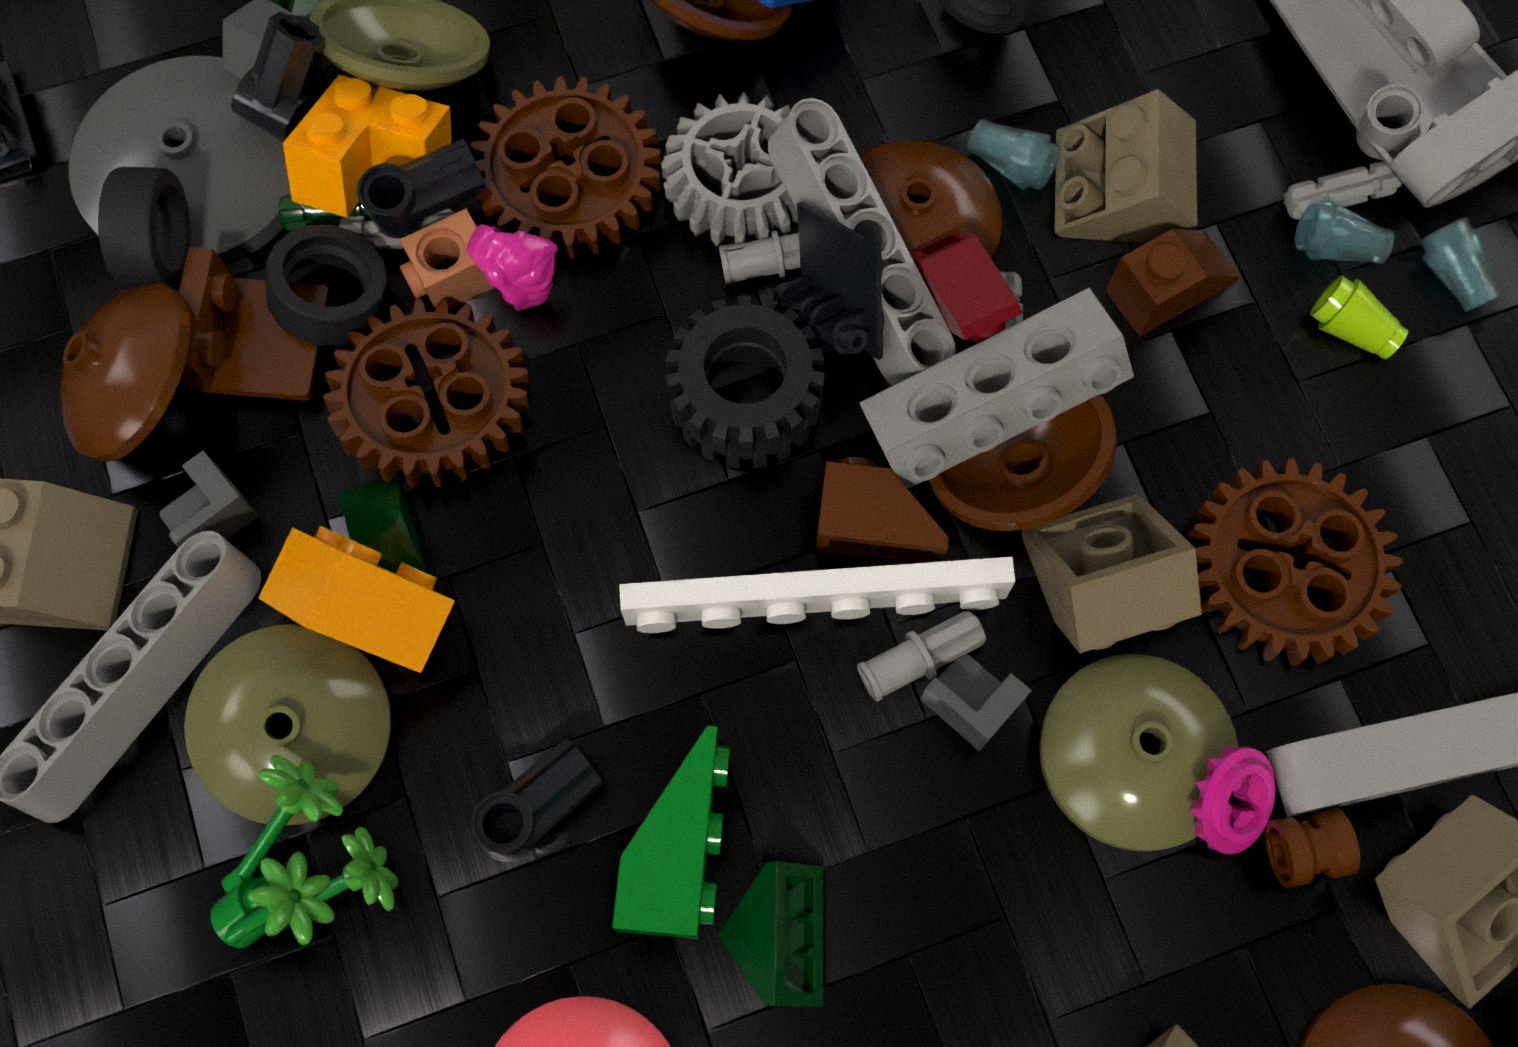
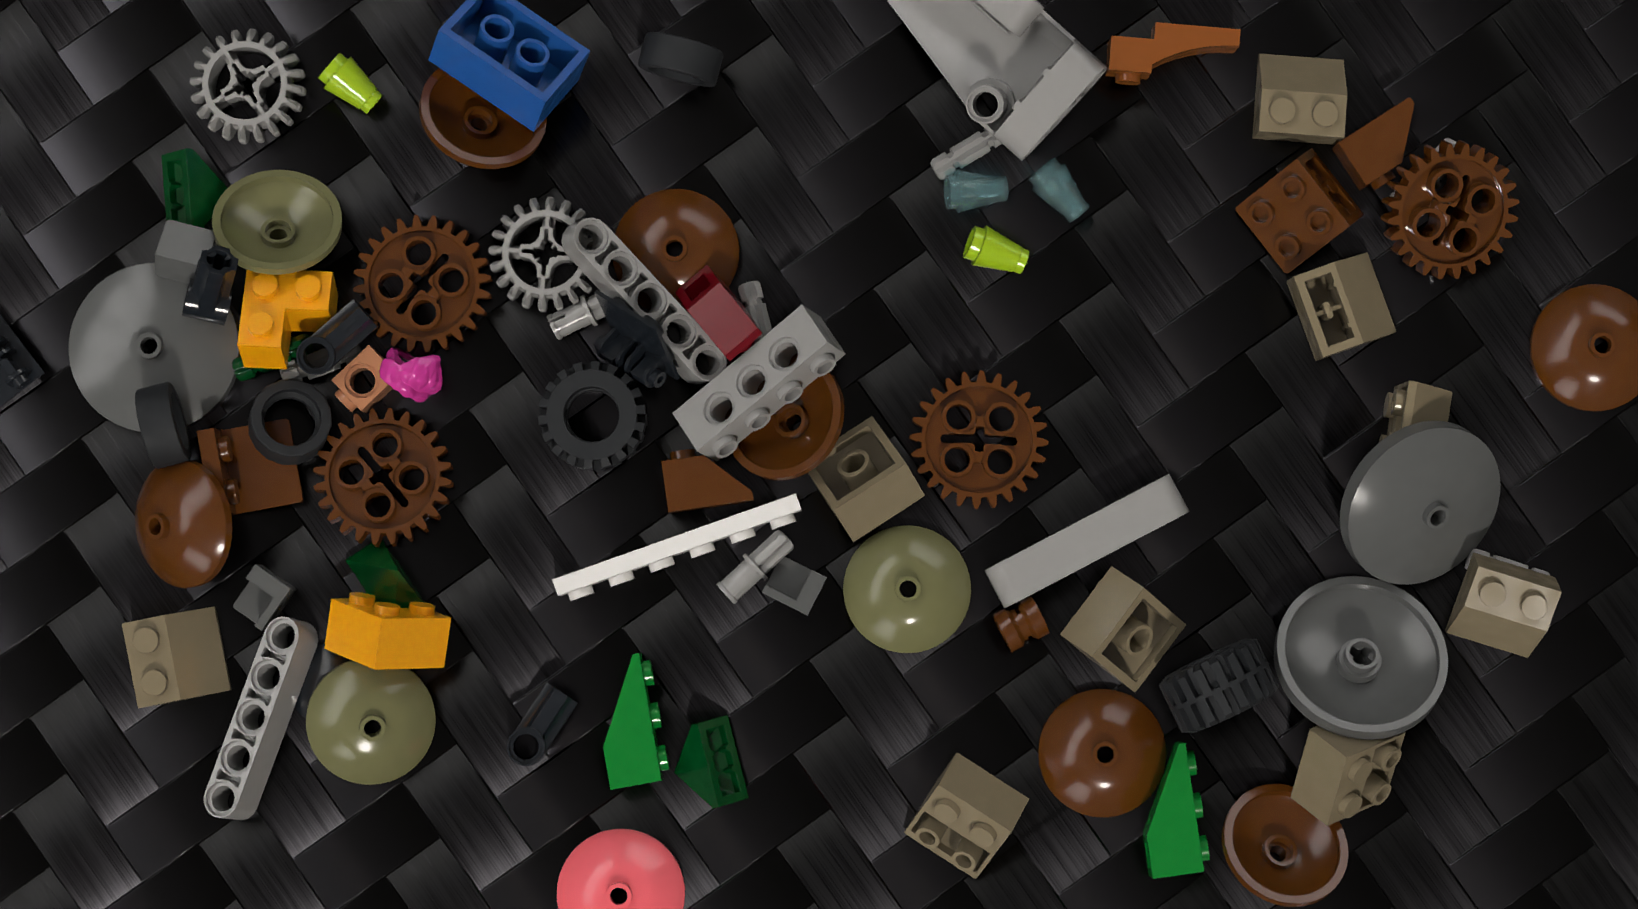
camera: 15 degrees left, 15 degrees up
bright green plant [211,754,399,948] -> none
clear light blue cone [968,119,1060,190] -> none
dark tan slope [1055,89,1197,243] -> none
reddish brown slope [1105,229,1240,337] -> none
dark pink gear [1189,745,1276,854] -> none

